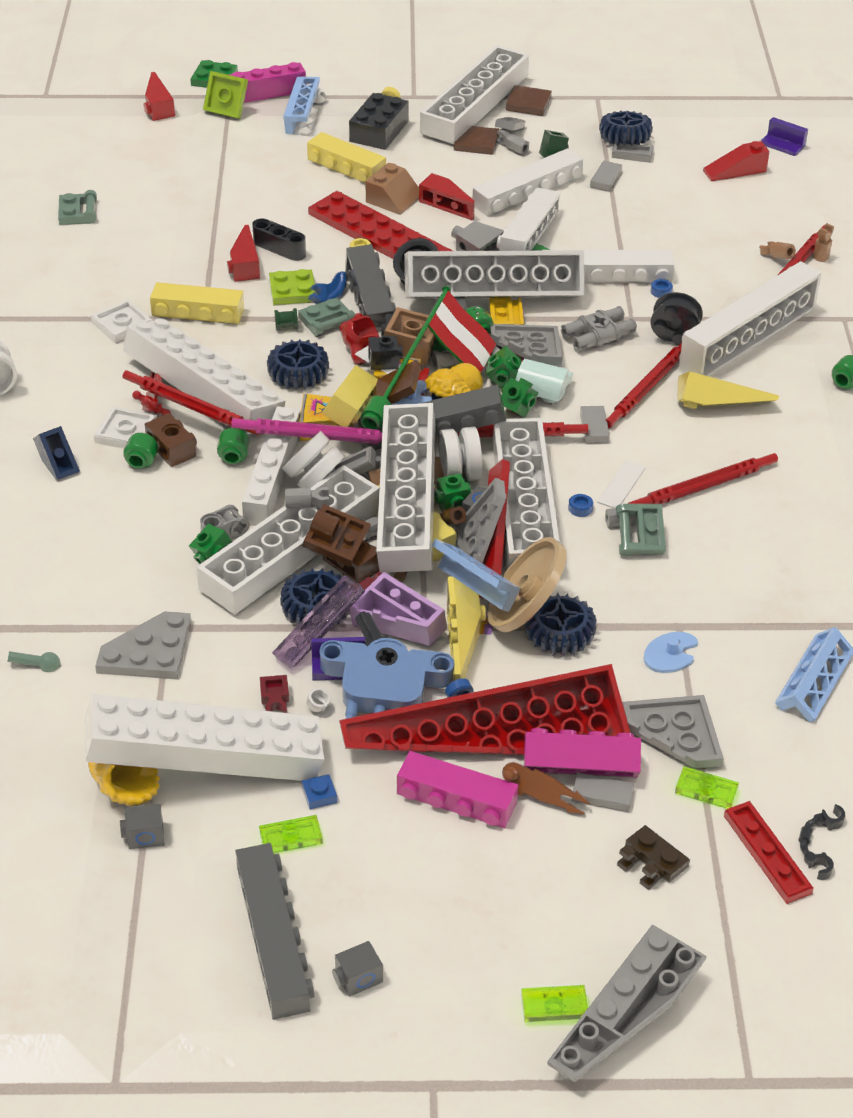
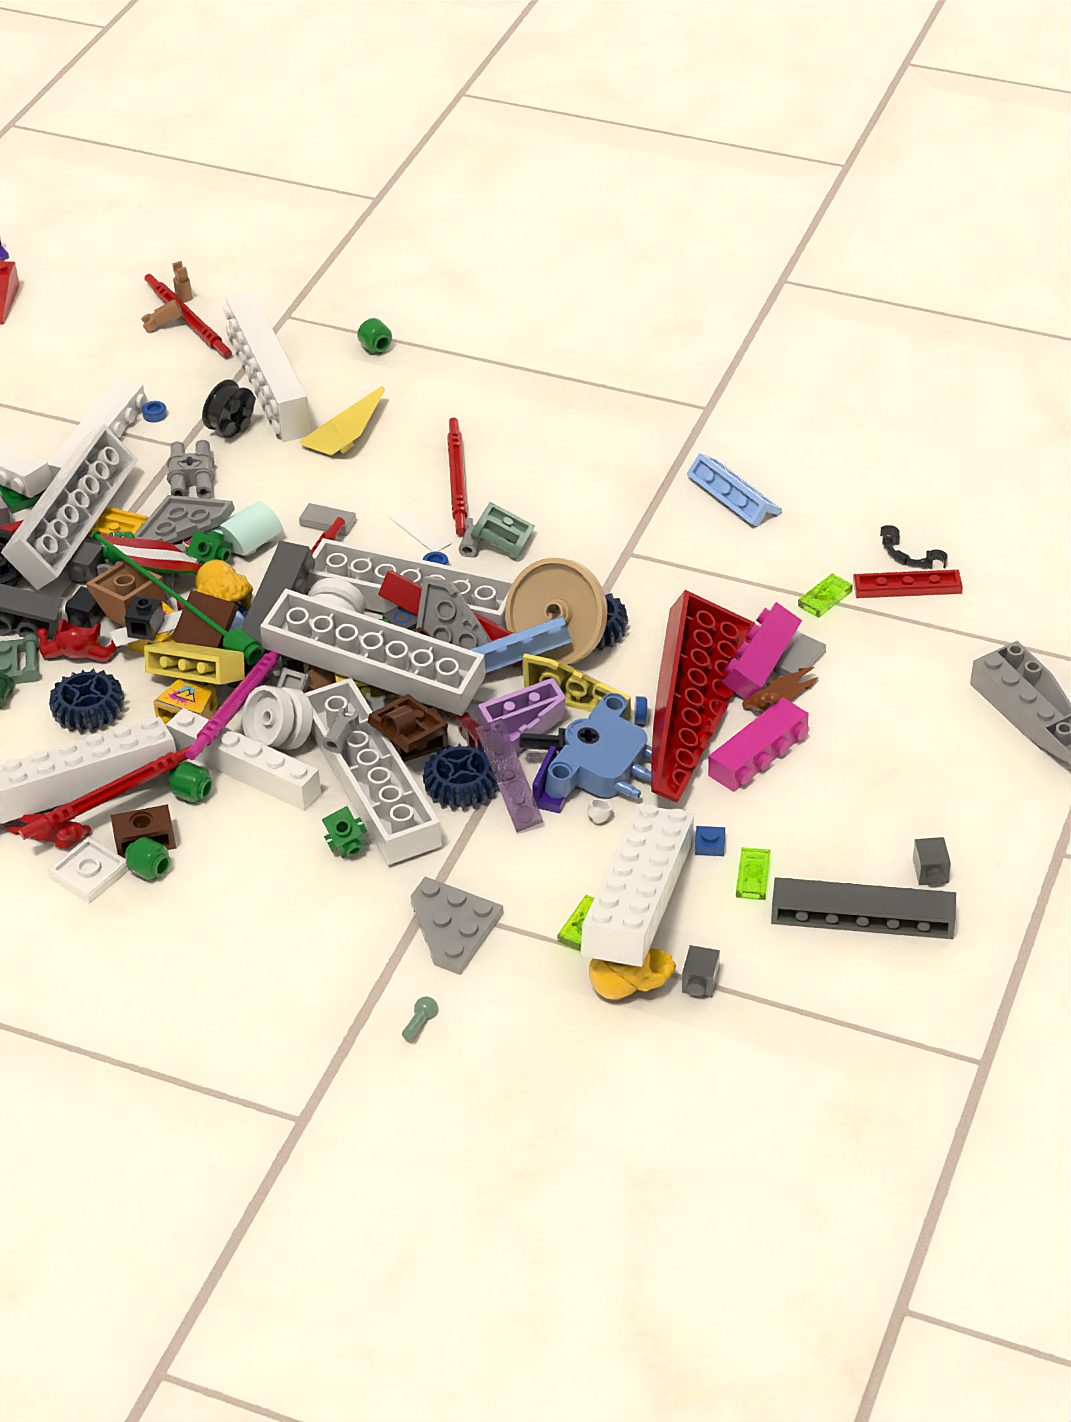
camera: 65 degrees left, 0 degrees up
dark blue slope [33,426,80,480] -> none
light grey piece [200,504,250,539] -> none
dark red plate [259,675,289,713] -> none
green brick [501,378,539,417] -> none
clear neon green plate [521,985,588,1022] -> none
red axle [605,343,682,428] -> none
dark brown plate [617,825,690,890] -> none
light grey plate [622,695,724,768] -> none
light blue piece [643,632,698,673] -> none

